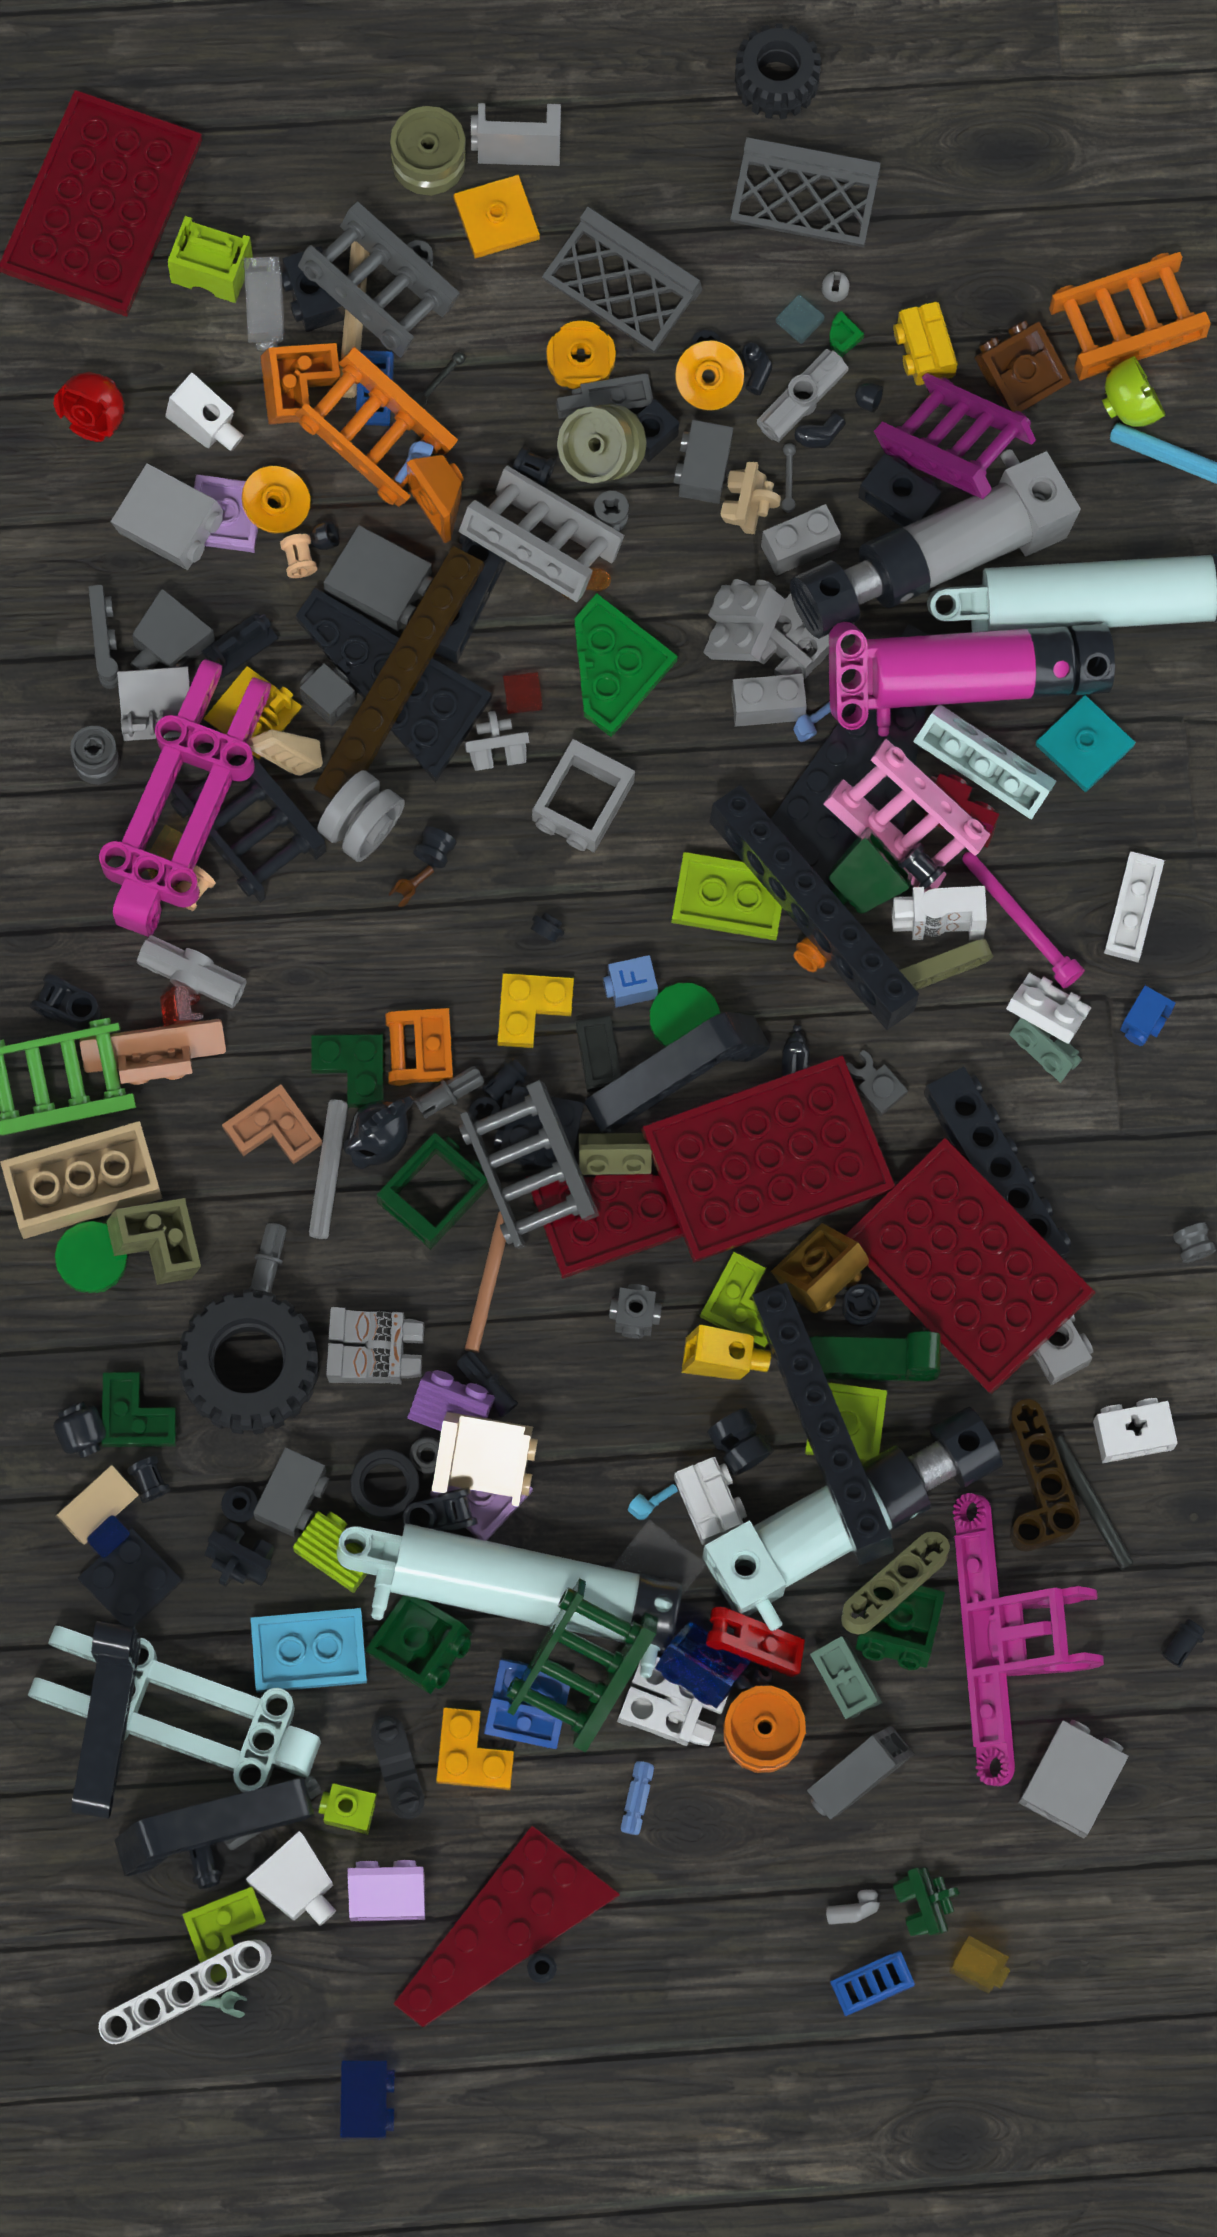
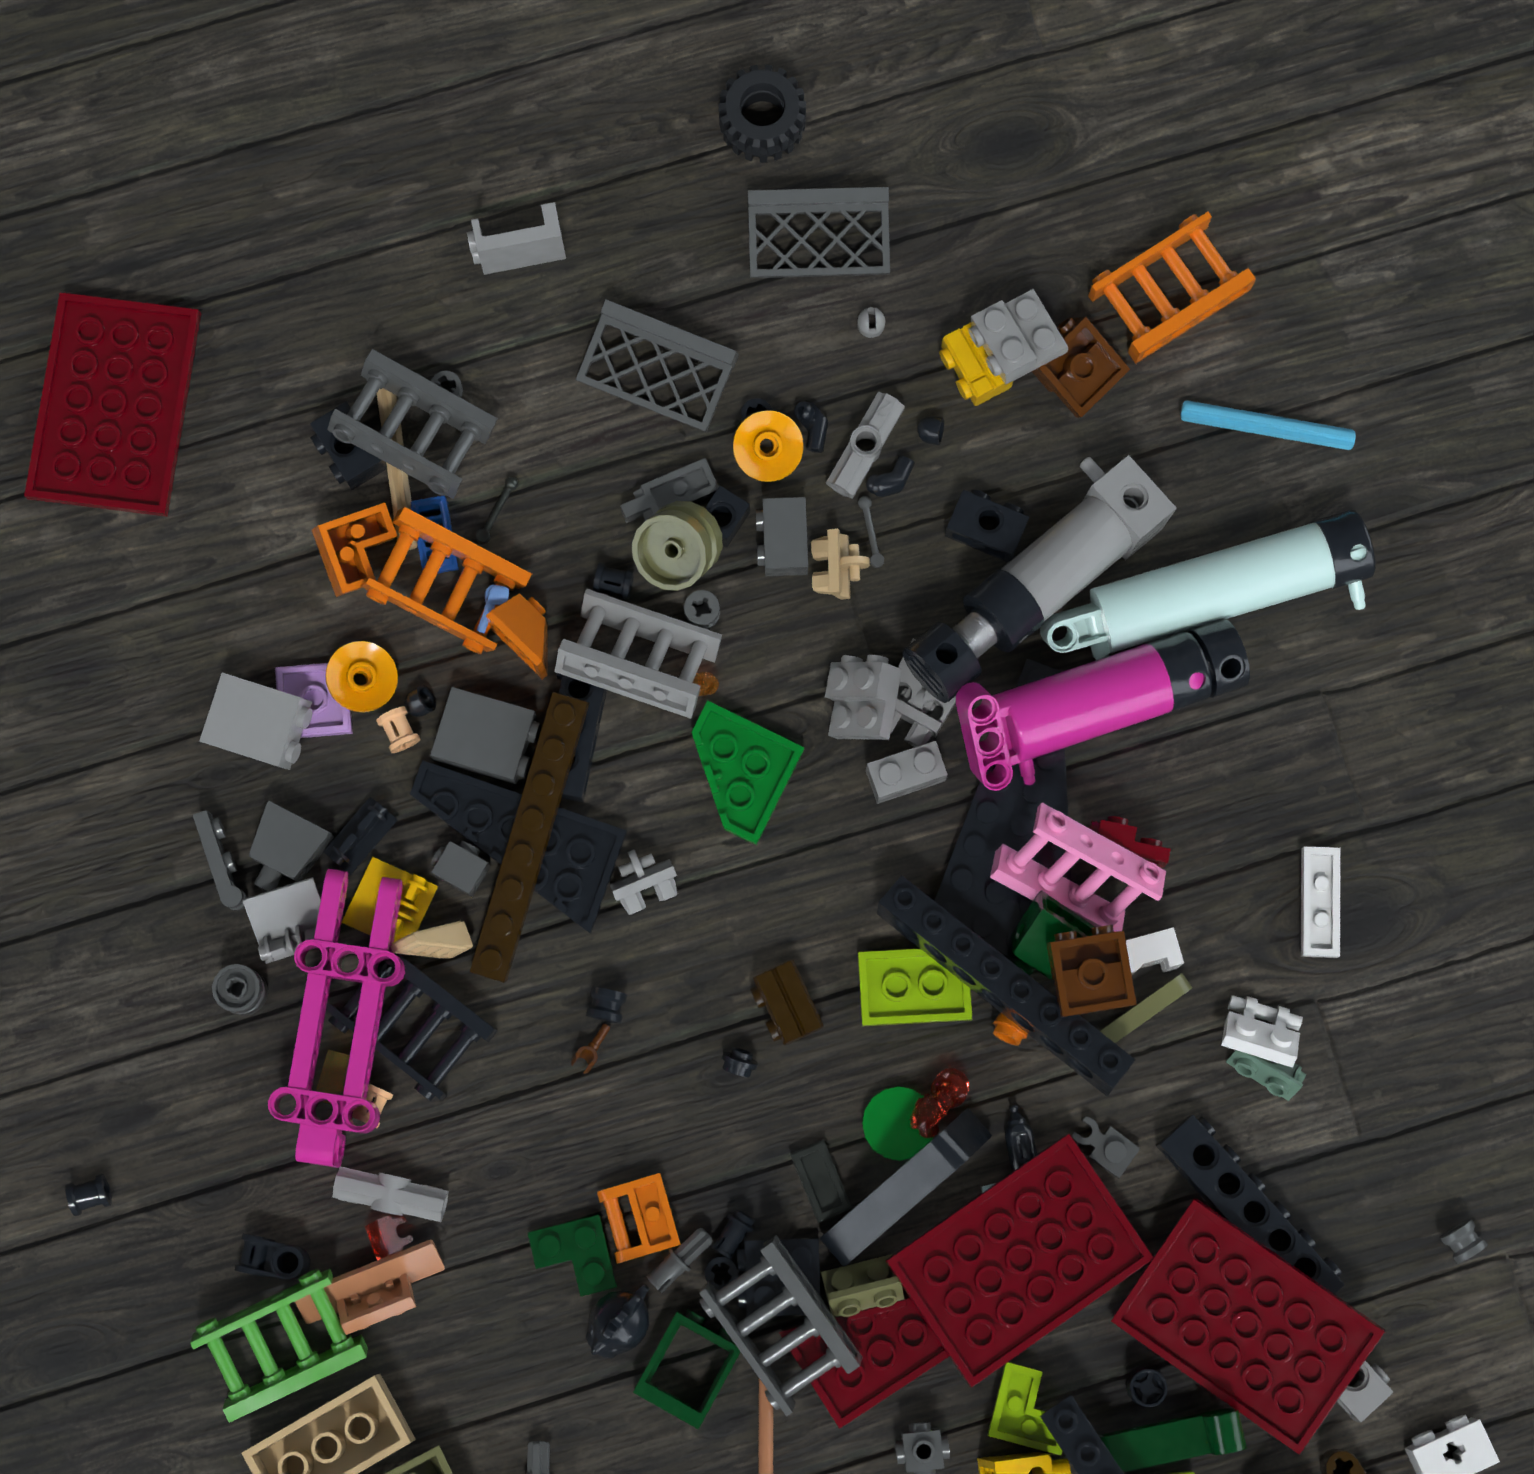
camera: 10 degrees left, 5 degrees up
red cylinder [53,372,125,442] -> none
white torso [165,372,244,451] -> none
lime piece [167,216,253,303] -> none
nougat plate [222,1085,322,1164] -> none
clear window [244,257,285,351] -> none
light grey axle [309,1100,348,1239] -> none
light grey wheel [317,770,405,862] -> none
olive wheel [390,106,466,196] -> none
light orange plate [454,175,540,259] -> none
yellow plate [498,973,574,1048] -> none
clear red plate [503,672,542,714] -> none
light grey window [532,739,635,853] -> none
light orange plate [547,321,616,389] -> none
medium blue brick [602,955,658,1007] -> none
light grey brick [761,504,841,576] -> none
pearl gold brick [771,1223,869,1313] -> none
clear light blue tile [776,295,825,344] -> none
medium blue hand [793,702,831,742] -> none
green tile [829,311,864,357] -> none
magenta fence [874,373,1036,499] -> none
black bush [898,843,945,889] -> none
light aqua brick [913,705,1056,819] -> none
dark pink piece [962,852,1085,989] -> none
teal plate [1036,695,1136,793] -> none
lime cylinder [1102,356,1165,427] -> none
blue brick [1120,985,1176,1046] -> none
none -> dark brown brick [750,960,824,1046]
none -> clear red arm [910,1068,970,1138]
none -> light grey plate [968,289,1068,385]
none -> reddish brown plate [1046,925,1137,1017]

